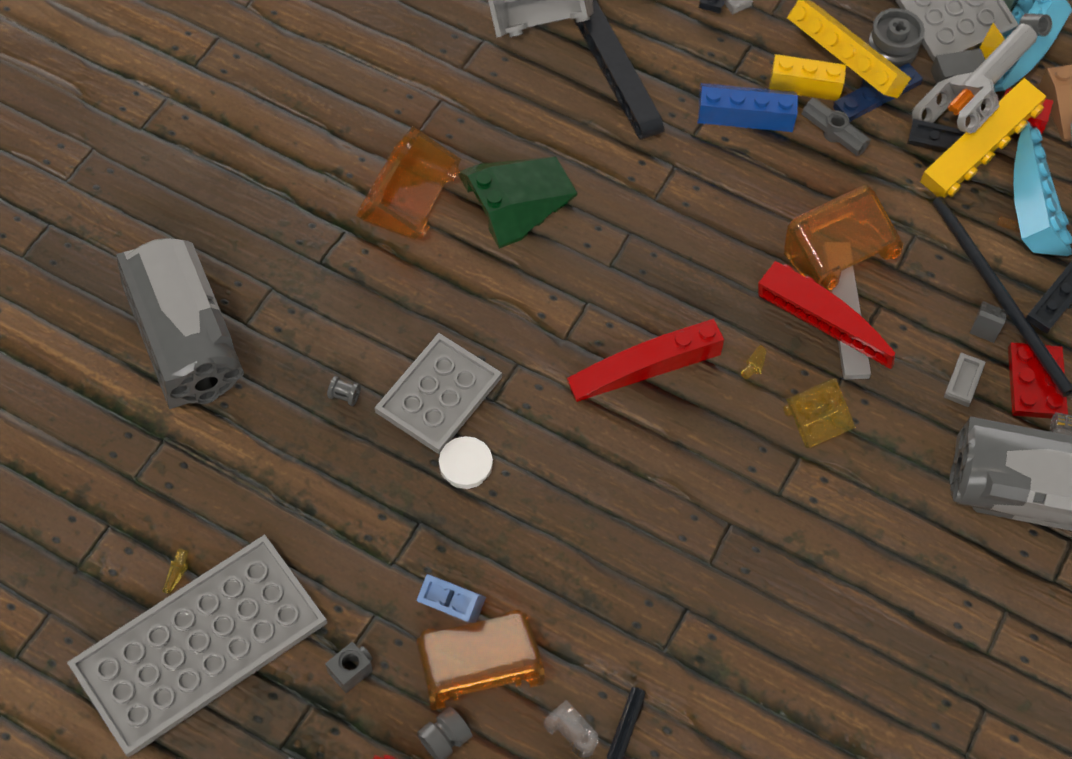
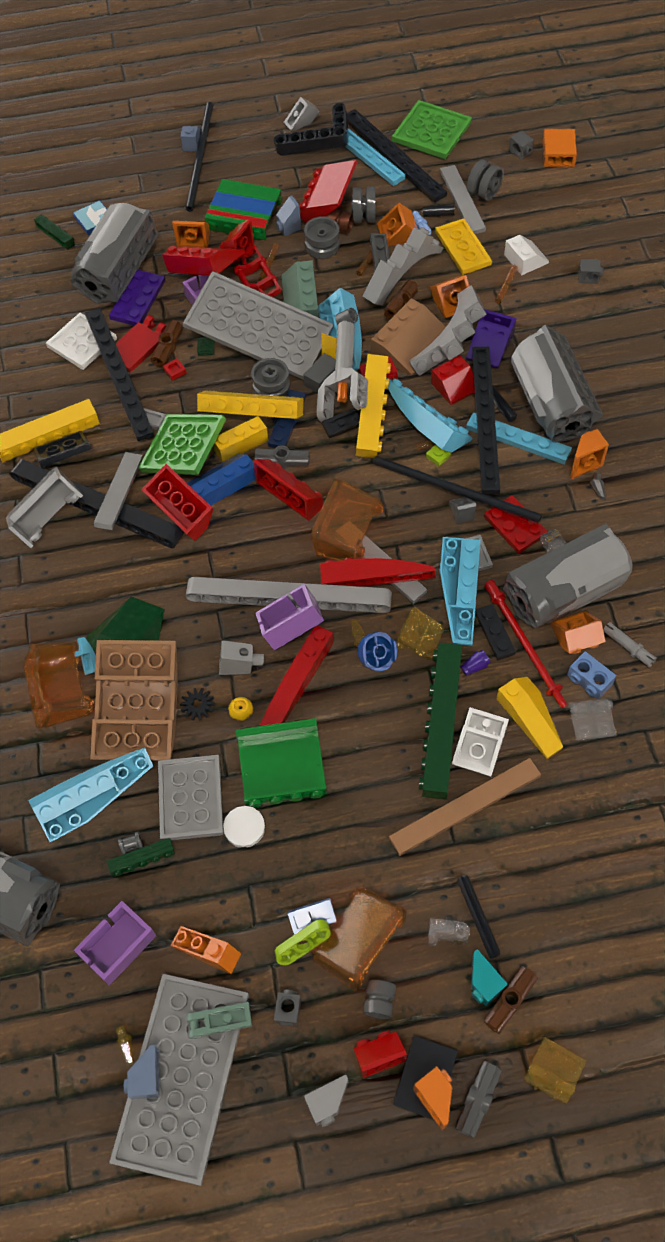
camera: 35 degrees left, 0 degrees up
none -> medium azure wedge [28,748,153,842]
none -> medium azure slope [74,637,96,675]
none -> medium lavender piece [74,901,156,986]
none -> medium nougat slope [90,640,178,761]
none -> light grey tile [94,452,143,530]
none -> dark green piece [107,838,175,877]
none -> sand blue slope [124,1045,160,1100]
none -> bright green plate [138,414,226,475]
none -> red slope [141,464,213,541]
none -> orange slope [170,926,241,974]
none -> black gear [180,688,215,721]
none -> light grey beam [185,577,392,613]
none -> sand green plate [186,1002,252,1039]
none -> light grey torso [219,641,264,675]
none -> yellow plate [228,697,253,721]
none -> green panel [236,718,327,807]
none -> red slope [253,459,323,521]
none -> medium lavender piece [256,584,324,650]
none -> lime beam [275,919,331,965]
none -> blue cylinder [357,632,398,671]
none -> medium nougat tile [389,758,541,856]
none -> dark green brick [419,643,462,800]
none -> lime plate [426,445,451,467]
none -> medium azure wedge [440,537,481,646]
none -> white slope [452,707,509,777]
none -> dark purple cone [460,650,491,676]
none -> black plate [475,604,516,661]
none -> red bar [484,580,567,708]
none -> yellow wedge [496,677,563,759]
none -> orange slope [551,611,605,654]
none -> medium blue brick [567,651,617,700]
none -> clear hinge [569,699,617,741]
none -> light grey pin [603,622,657,667]

